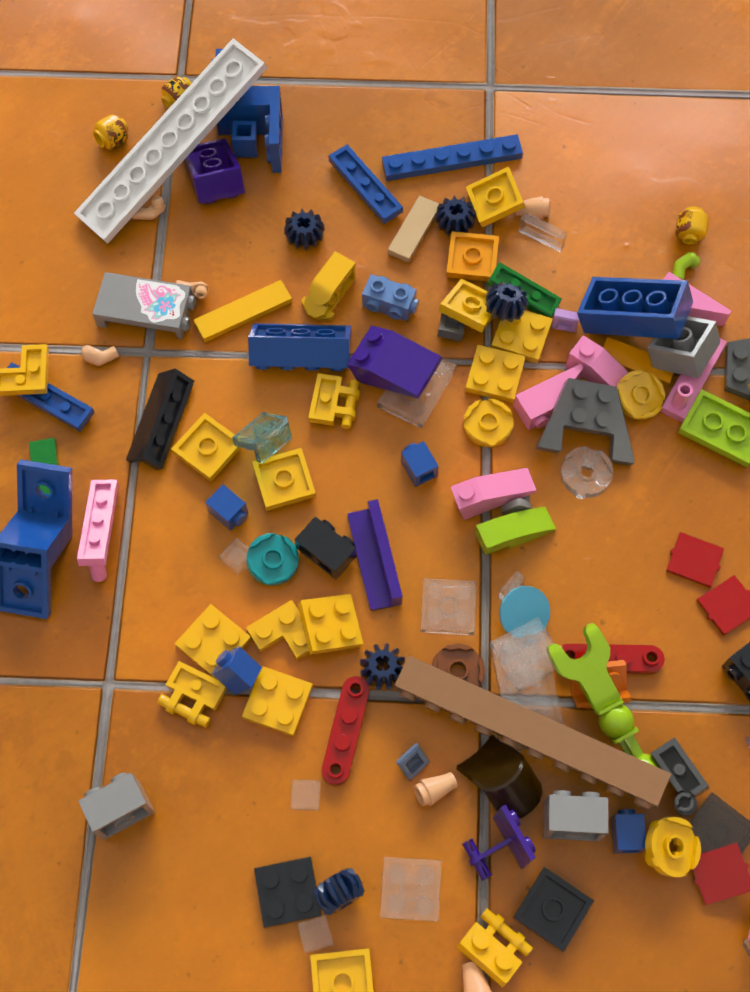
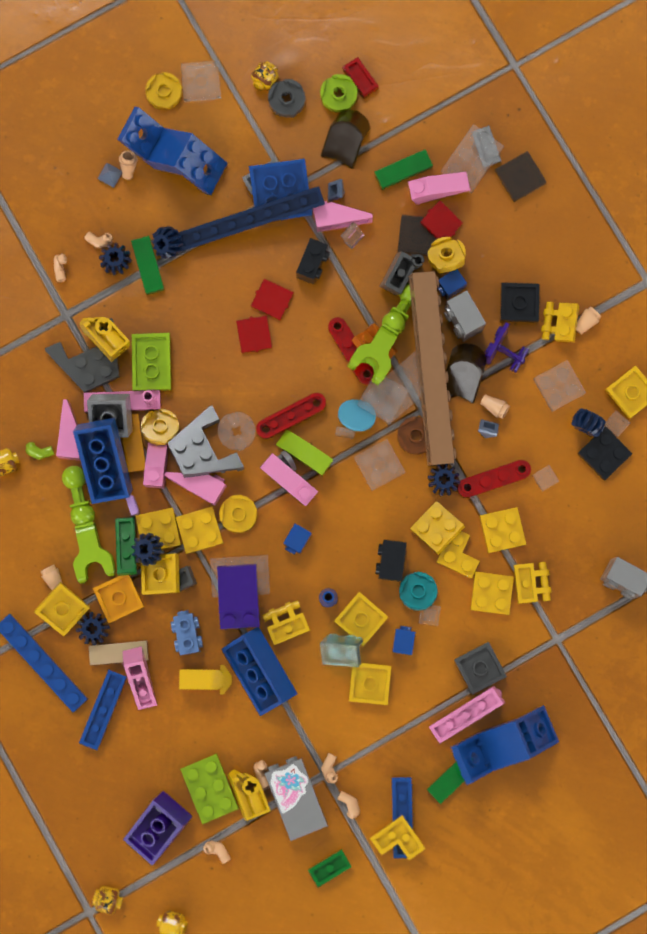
camera: 120 degrees left, 15 degrees up
white plate [74,38,268,244] -> none
black panel [126,369,194,470] -> none
yellow tile [194,280,292,343] -> none
blue bracket [211,49,283,173] -> none
blue brick [212,646,262,695] -> none
blue brick [232,121,259,157] -> none
dark blue gear [284,209,325,251] -> none
dark purple panel [348,499,403,611] -> none
clear tile [518,213,567,252] -> none
none -> lime piece [62,465,116,584]
none -> bright pink slope [123,646,157,710]
none -> lime plate [180,754,239,824]
none -> yellow piece [228,770,271,821]
none -> red plate [256,393,326,439]
none -> green plate [308,849,352,887]
none -> blue cone [319,588,338,608]
none -> light nougat arm [321,753,338,783]
none -> dark grey plate [454,642,507,695]

